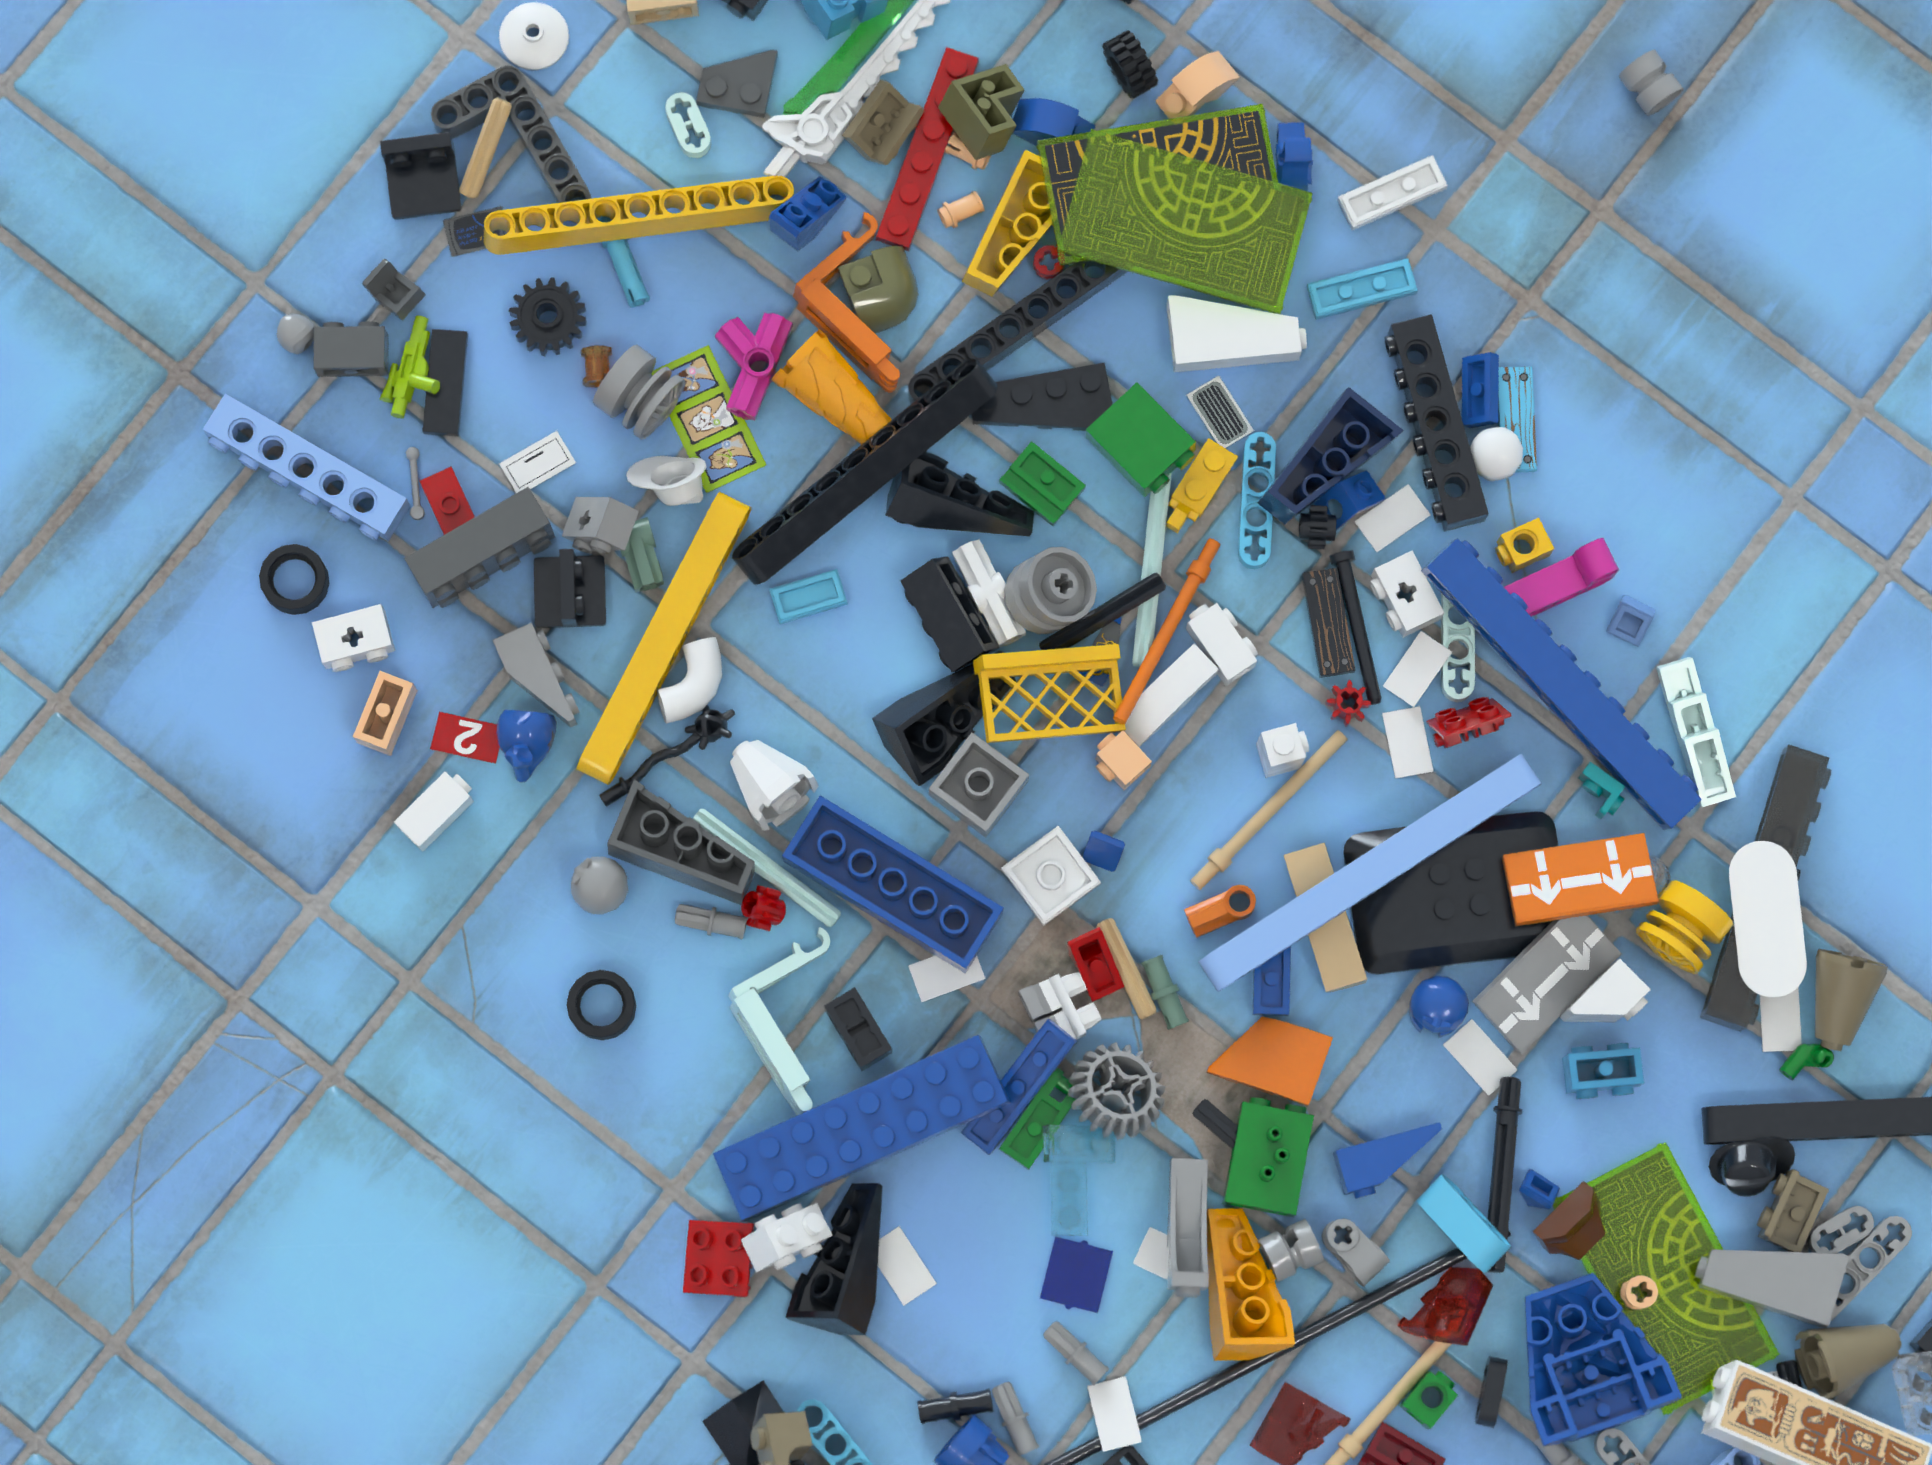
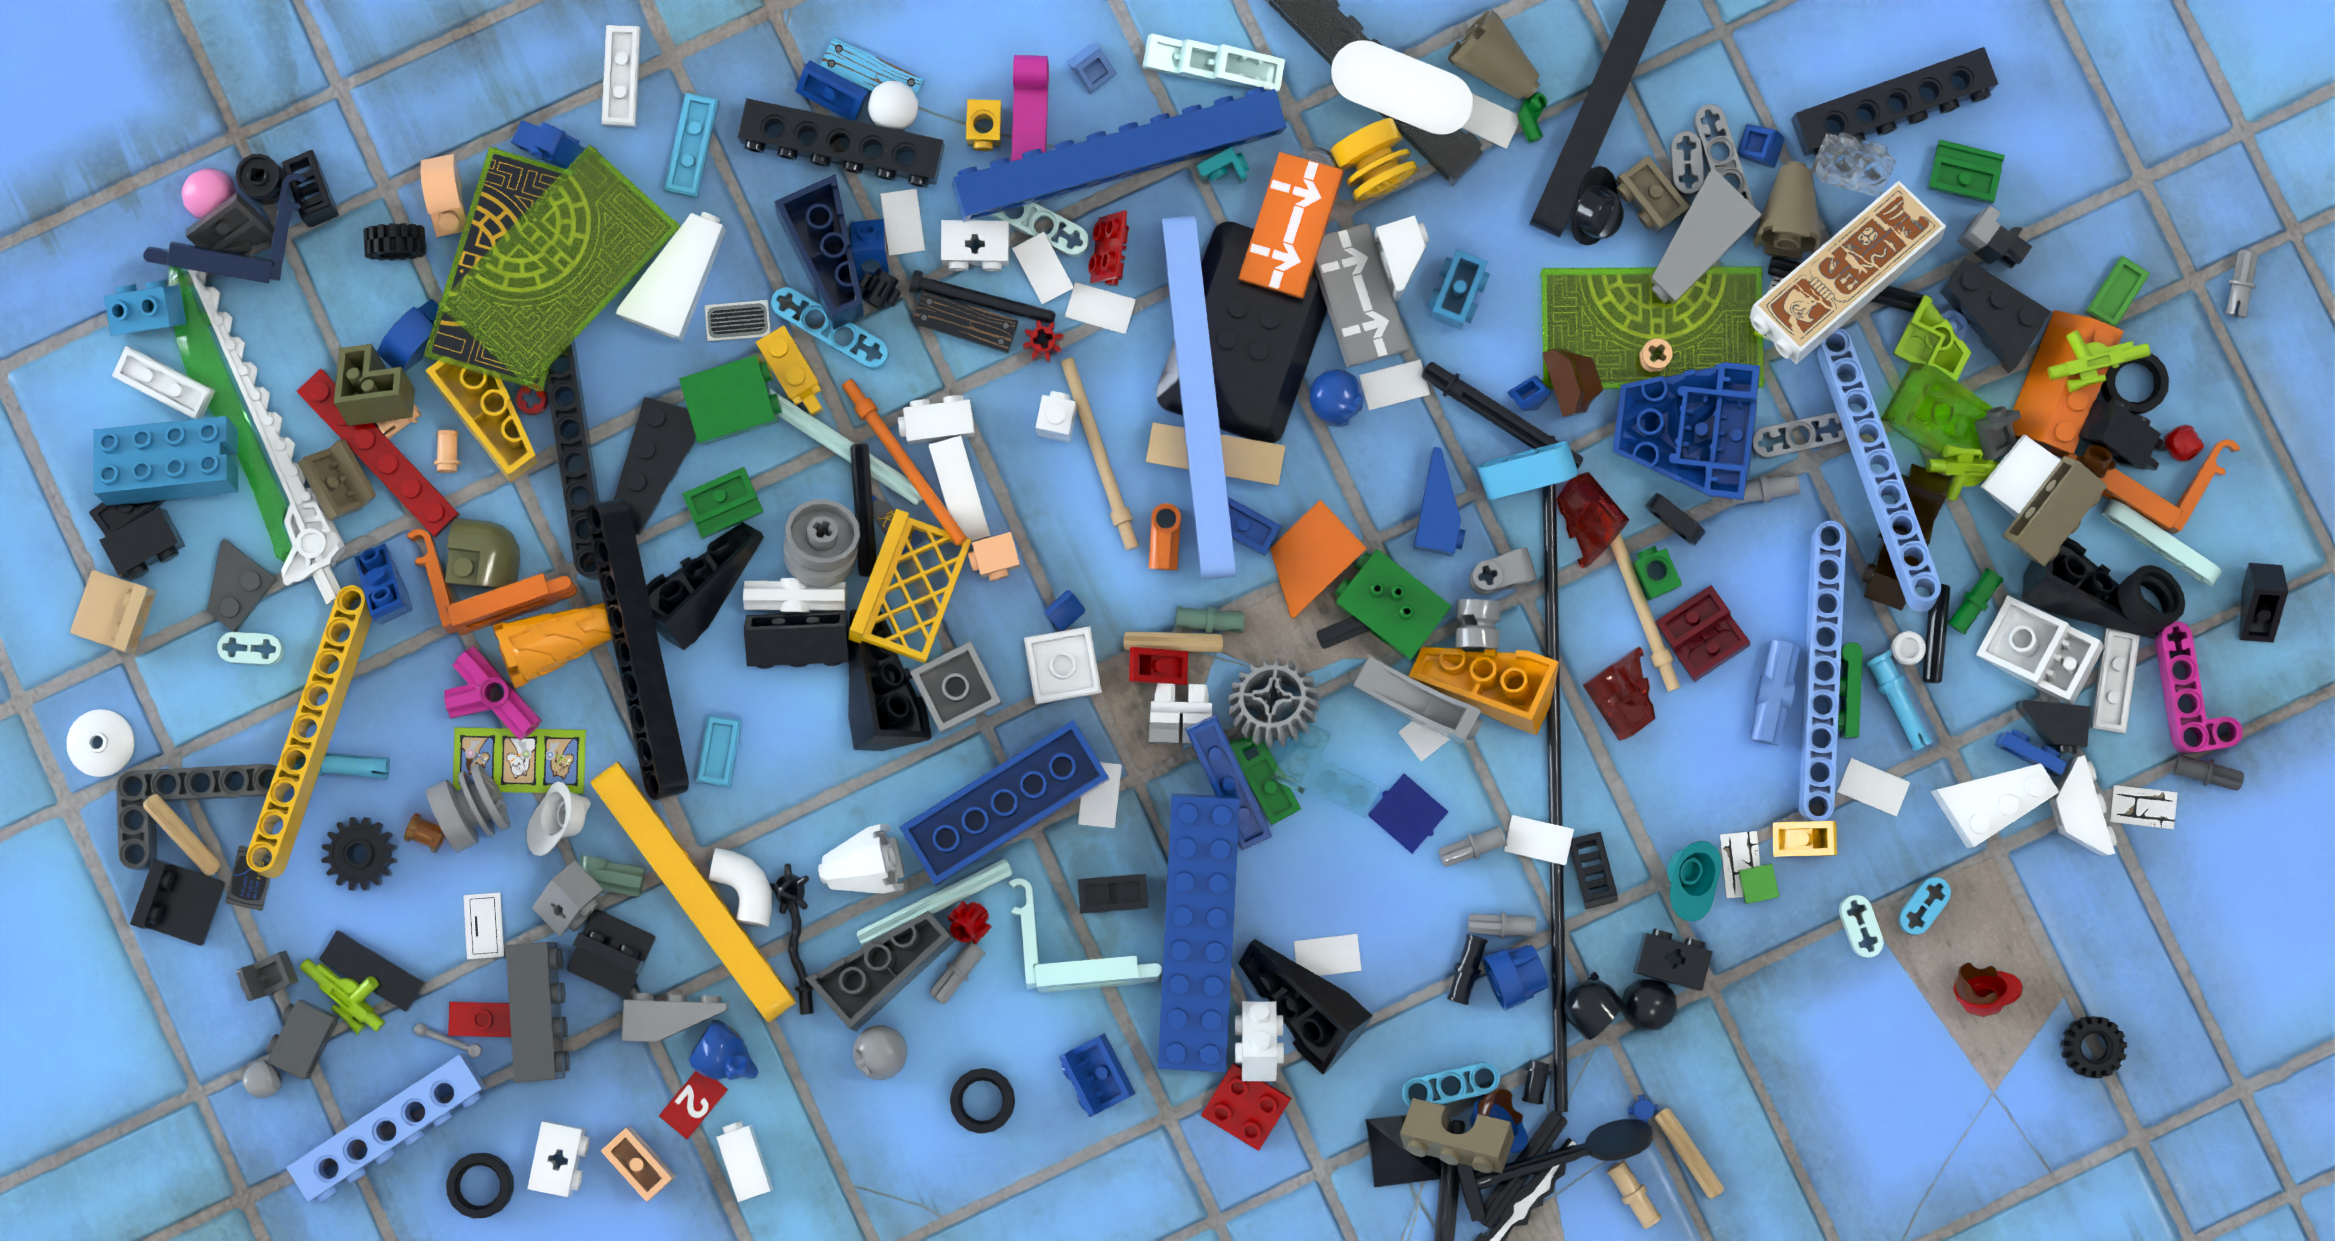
camera: 60 degrees left, 5 degrees up
none -> blue bracket [1059,1033,1136,1117]
none -> blue slope [1737,124,1785,168]

